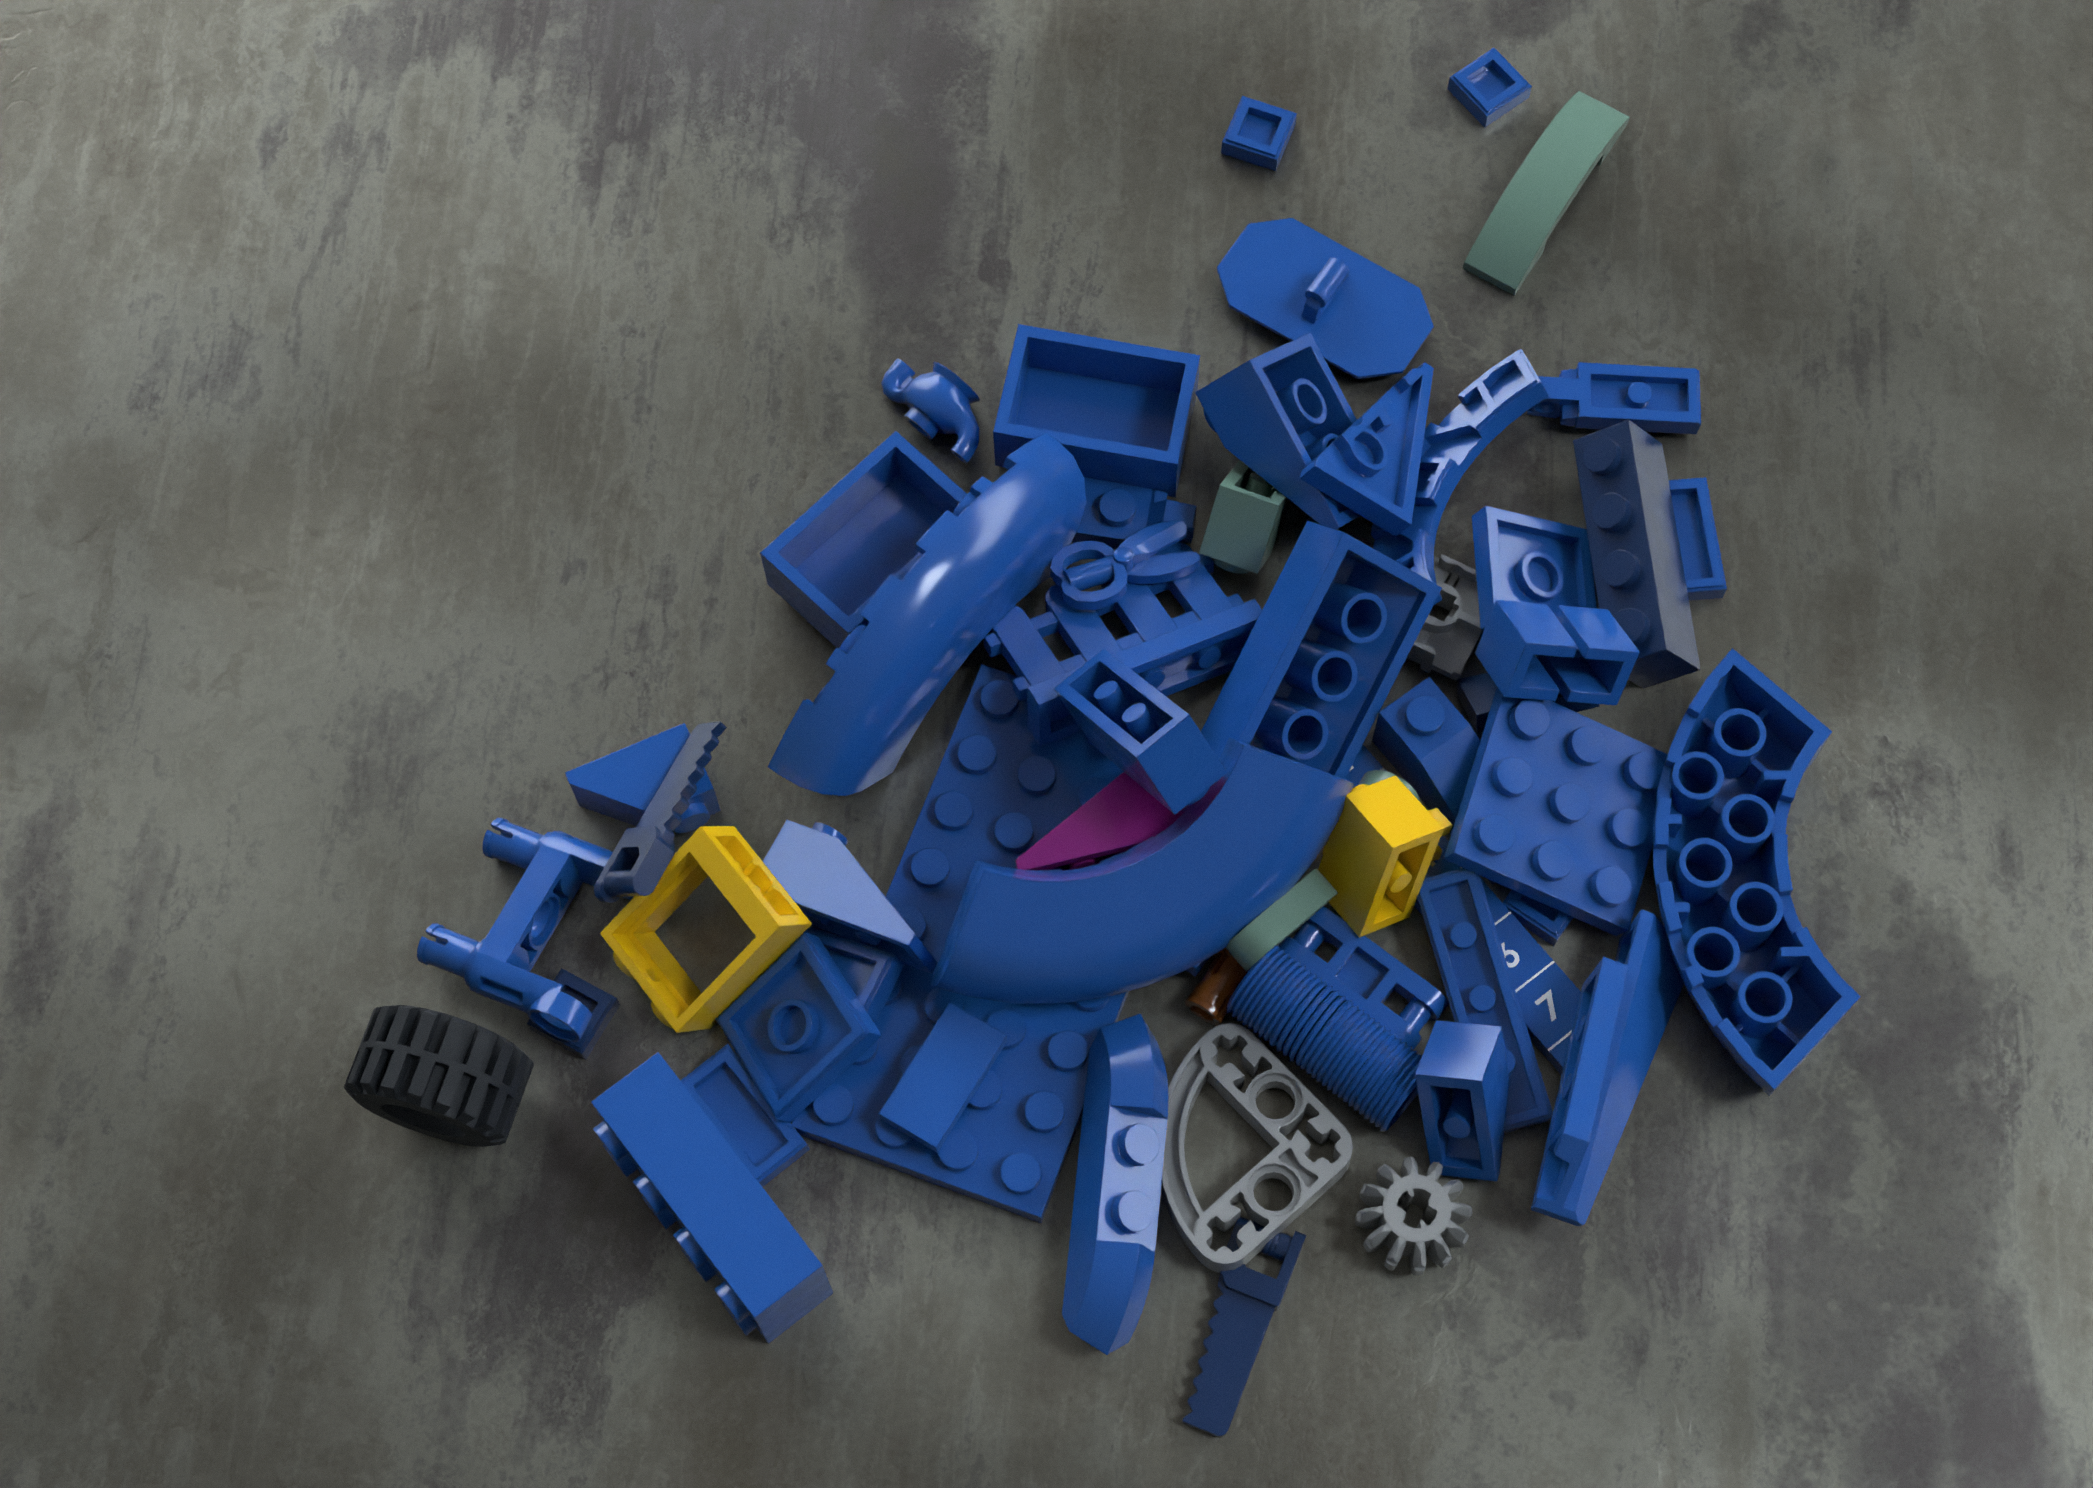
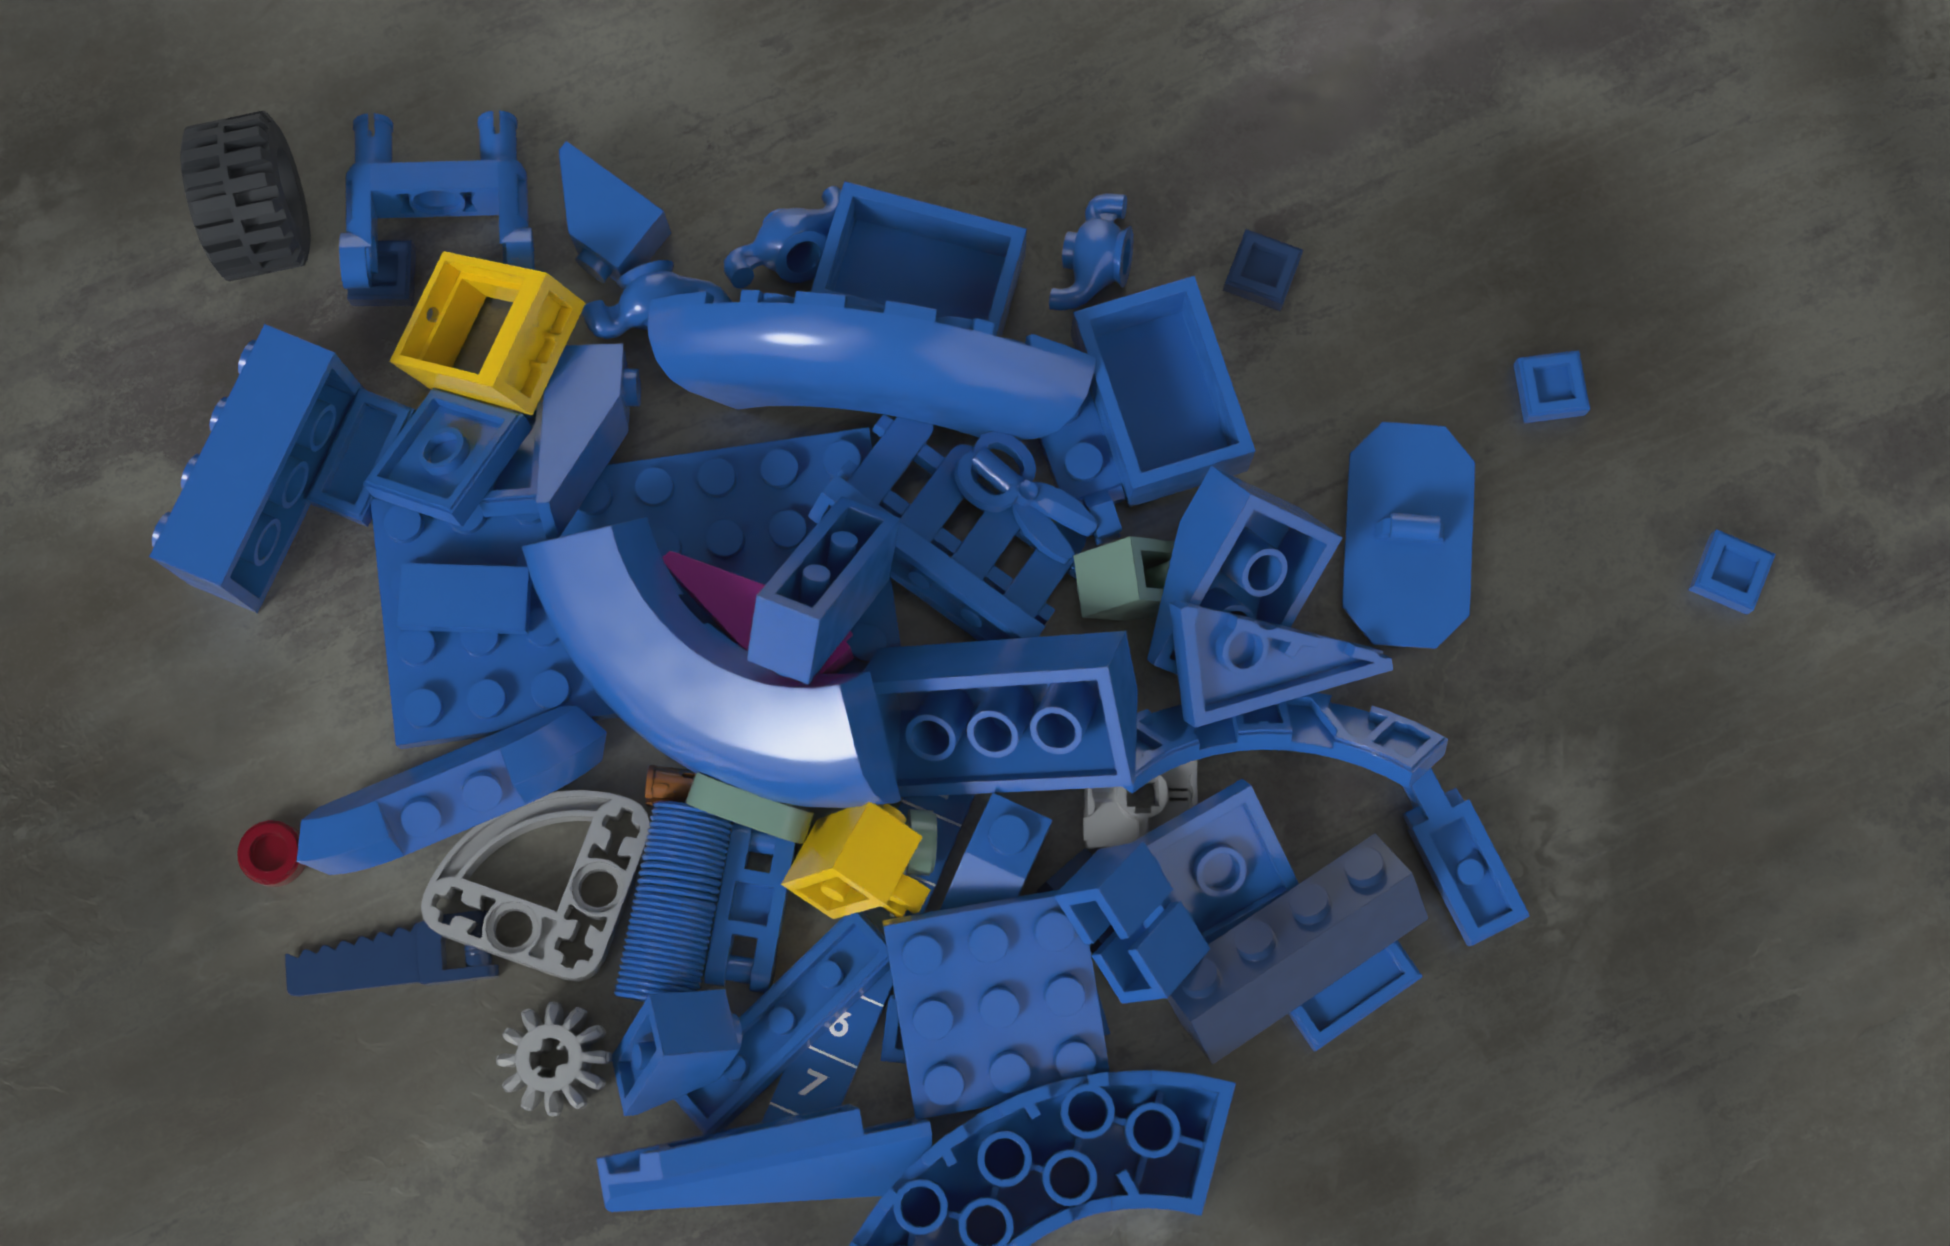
camera: 60 degrees right, 10 degrees up
dark blue piece [594,721,727,903] -> none
sand green slope [1463,91,1630,296] -> none
none -> dark red tile [237,820,306,887]
none -> blue piece [582,260,732,339]
none -> blue piece [724,186,841,288]
none -> dark blue tile [1223,229,1303,311]

